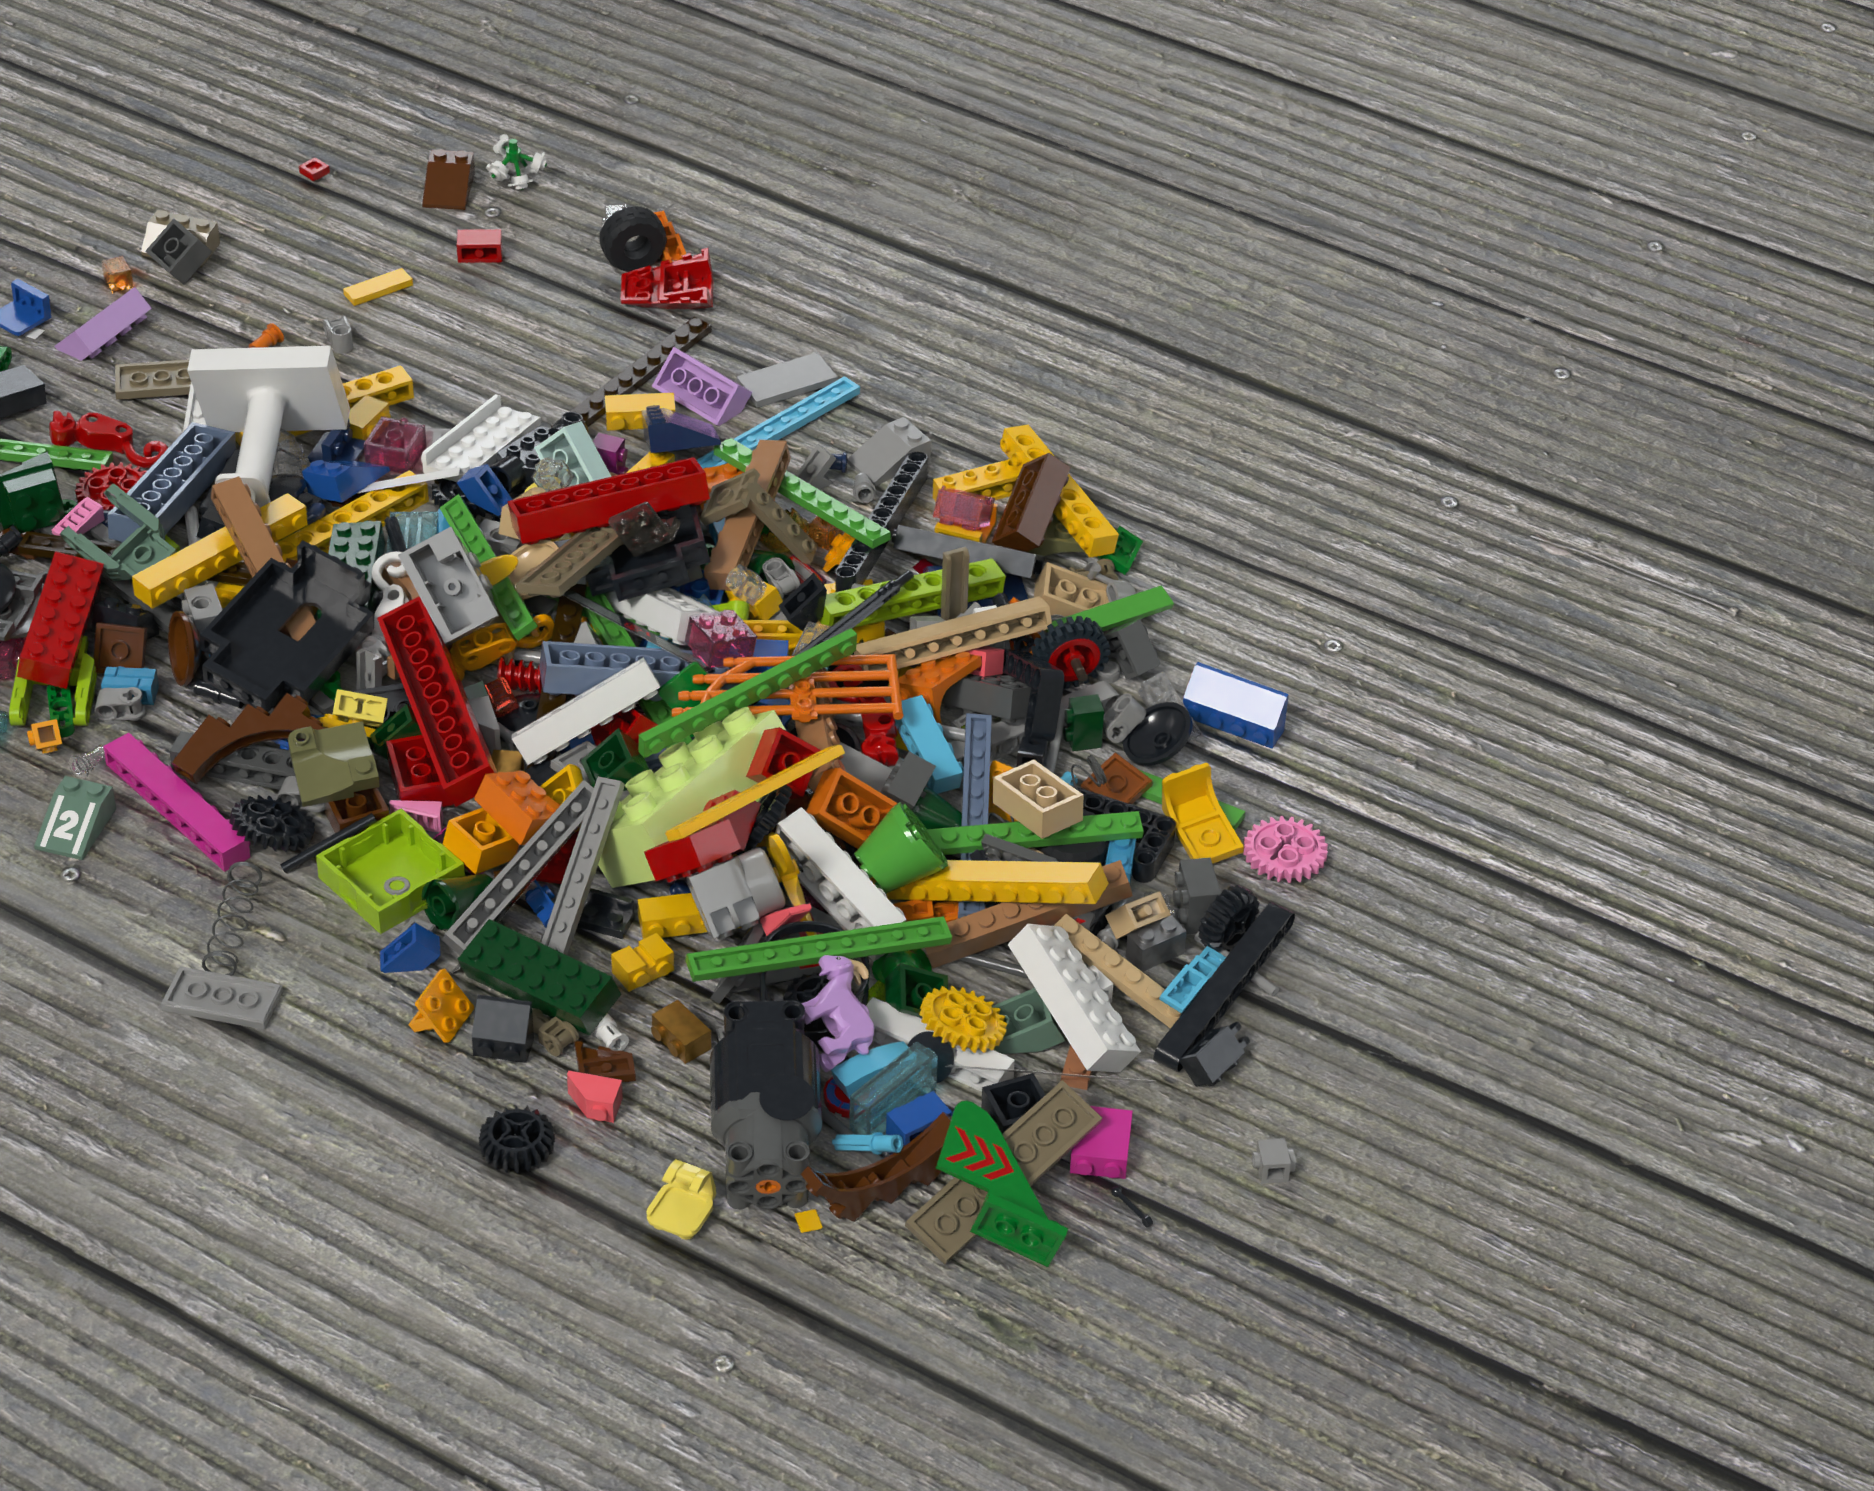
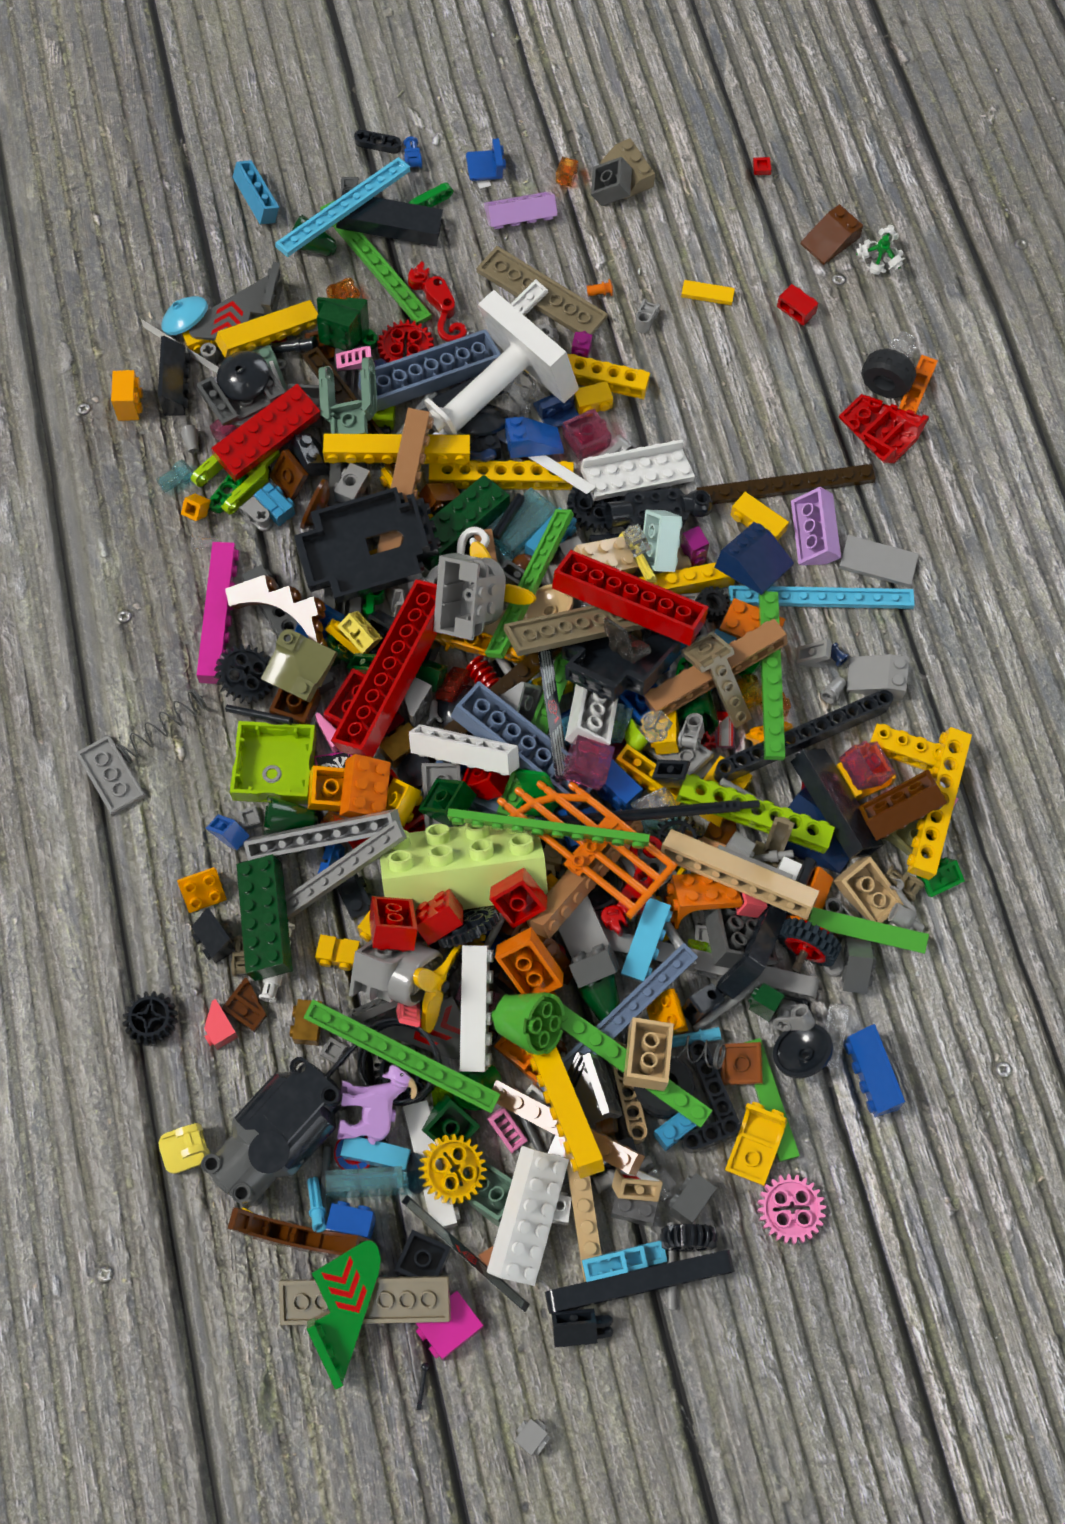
camera: 45 degrees right, 25 degrees up
sand green slope [34,776,116,860] -> none
blue slope [457,464,513,516] -> none
yellow tile [665,745,845,841] -> none
none -> bright pink slope [486,1107,528,1153]

